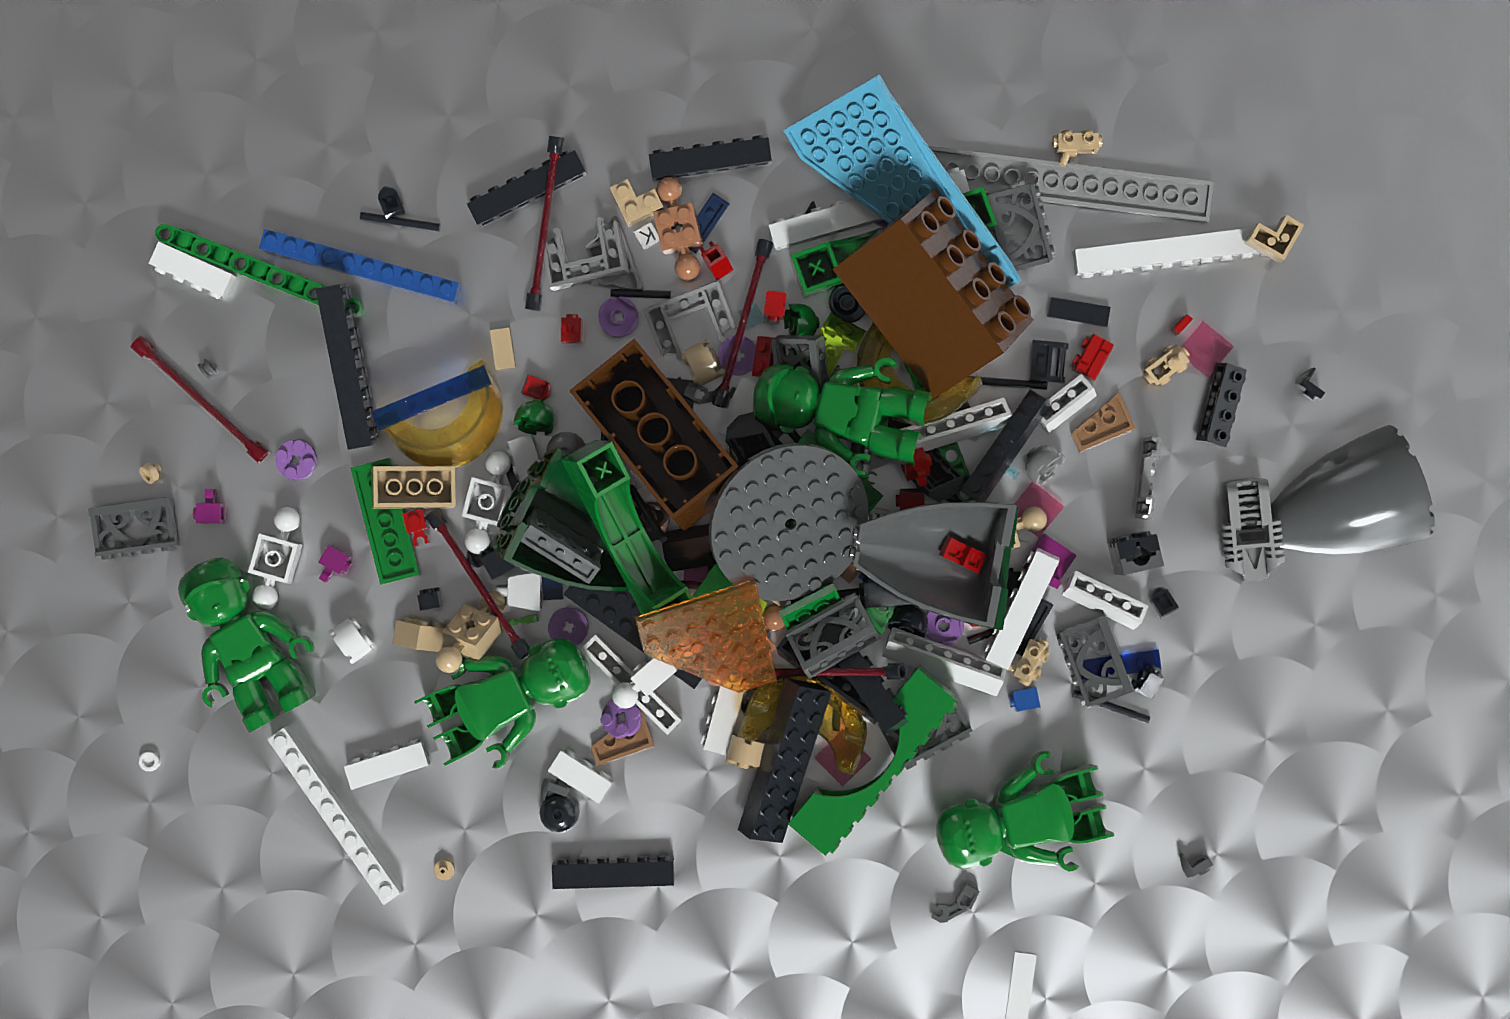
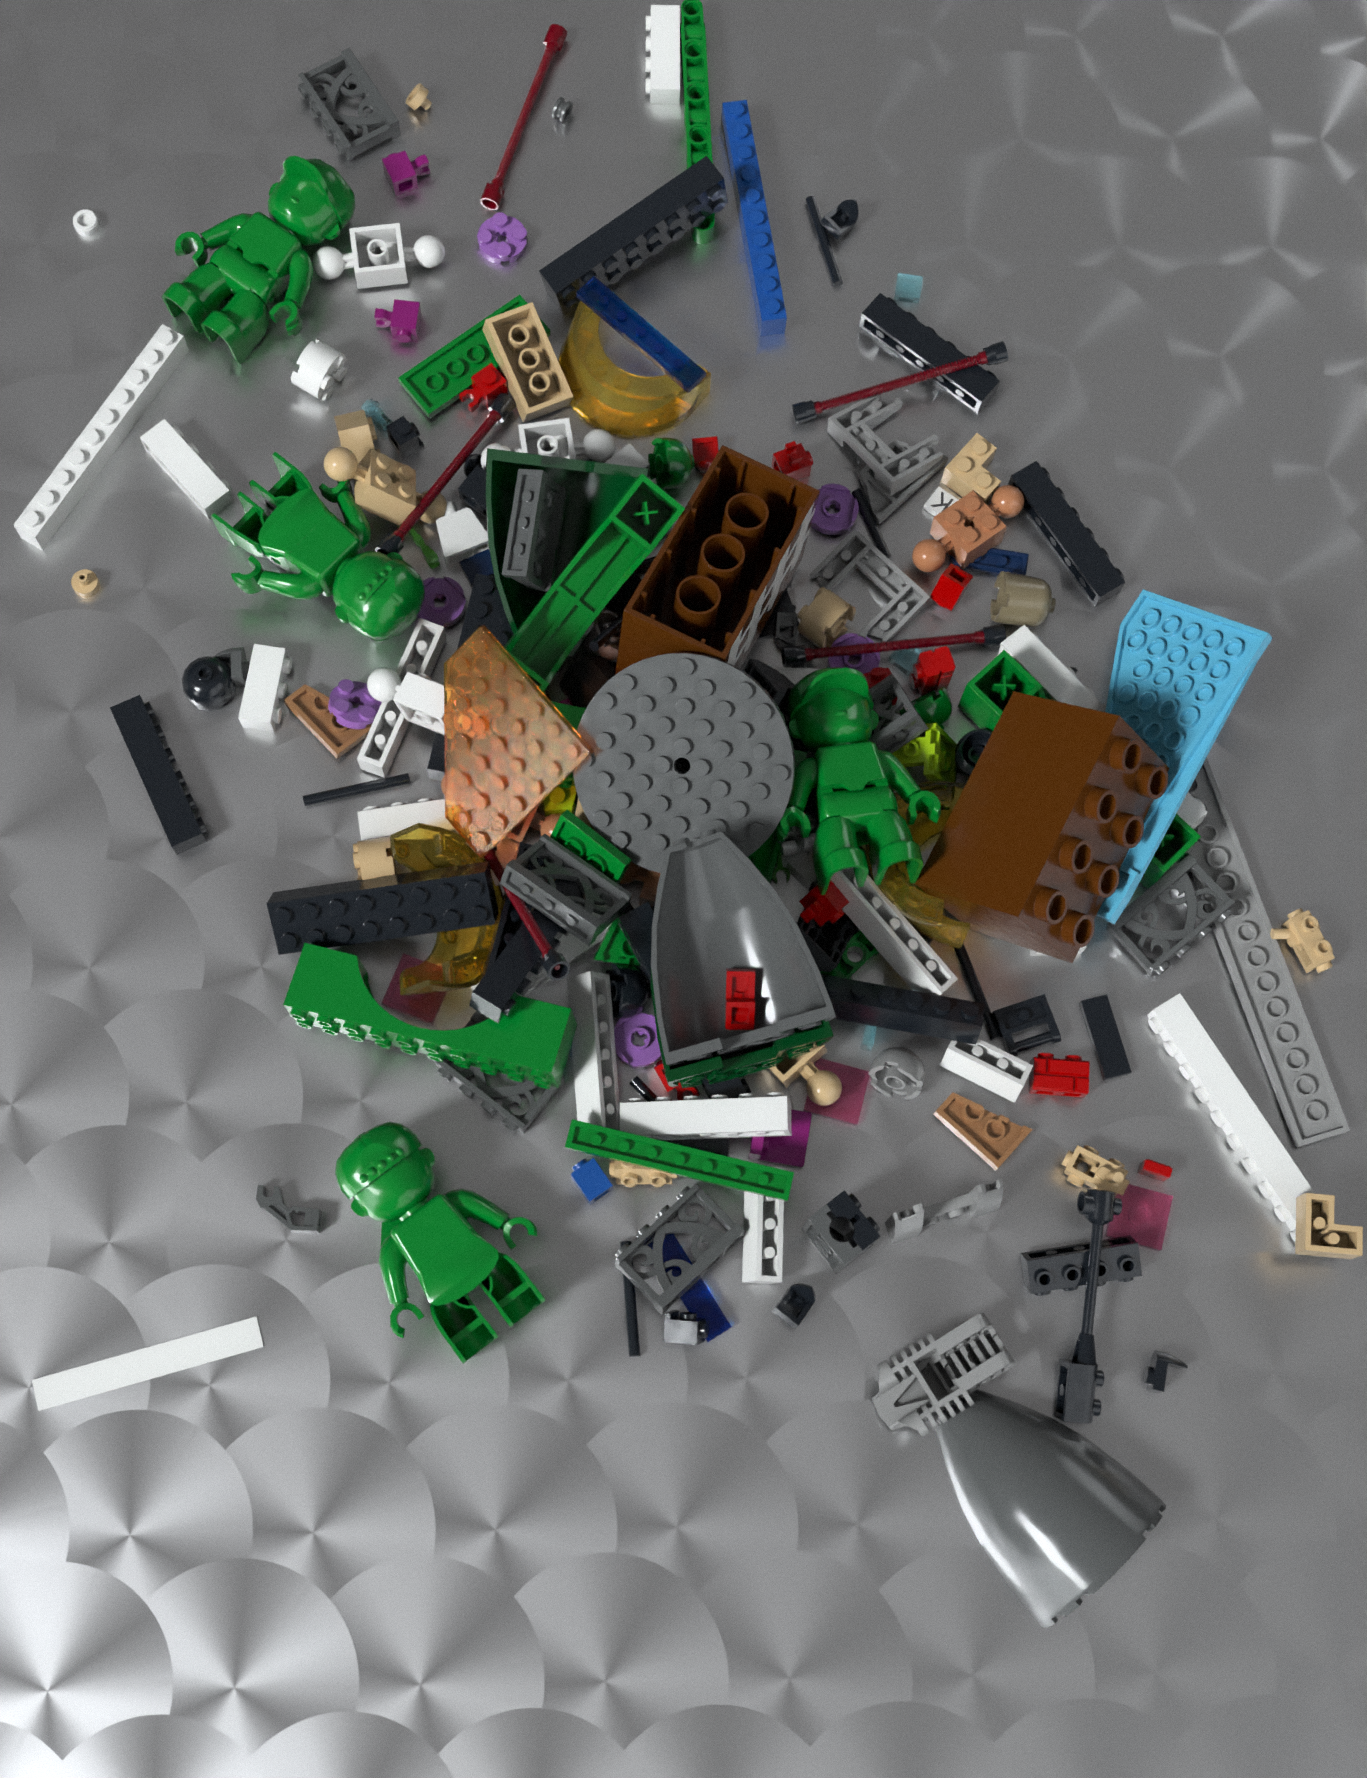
camera: 55 degrees right, 15 degrees down
tan tile [490,327,516,370] -> none
dark grey plate [1180,853,1213,878] -> none
none -> black bar [303,773,410,806]
none -> clear light blue pin [361,399,393,433]
none -> green plate [565,1119,794,1201]
none -> clear light blue tile [894,273,923,304]
none -> dark tan cylinder [990,571,1056,627]
none -> black bar [1054,1188,1122,1423]

